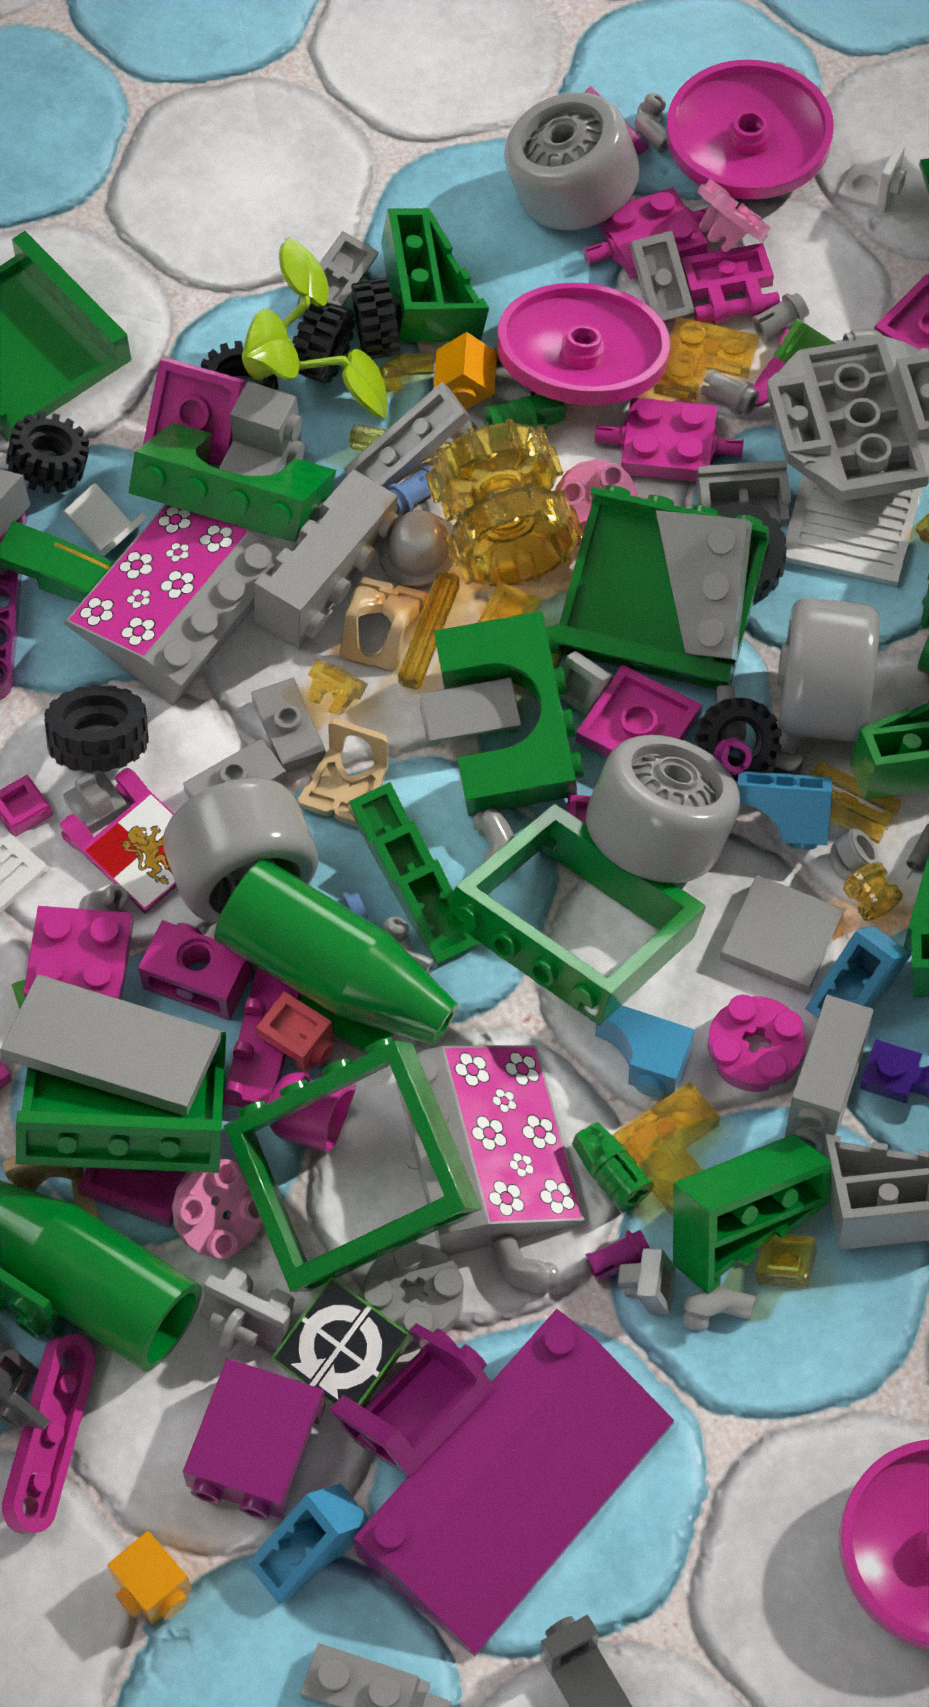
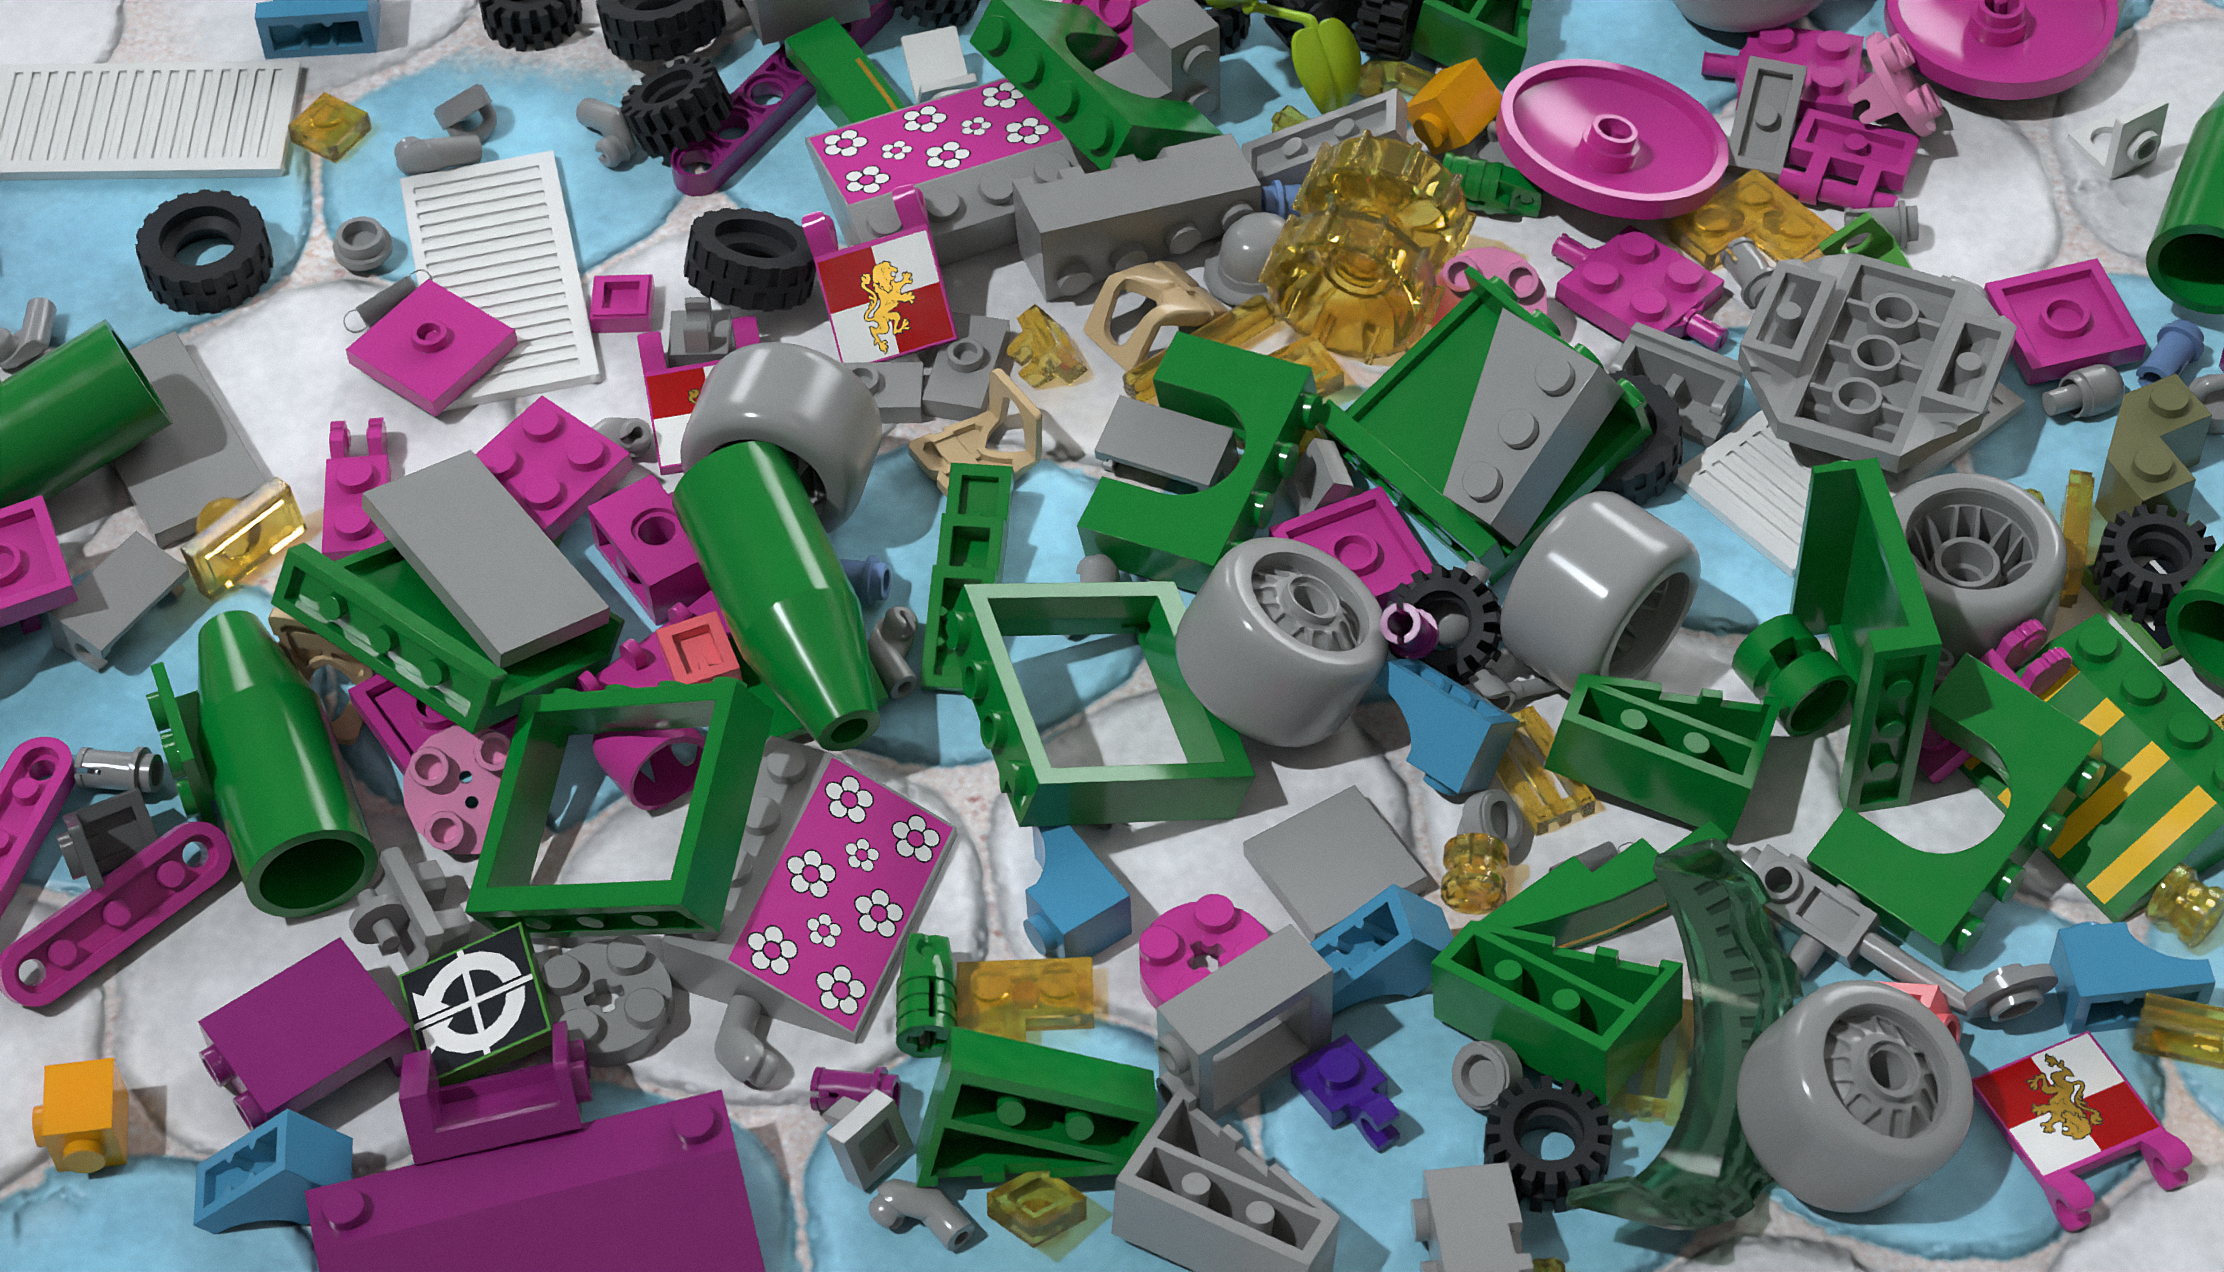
camera: 35 degrees right, 10 degrees down
none -> flag [801,184,959,363]

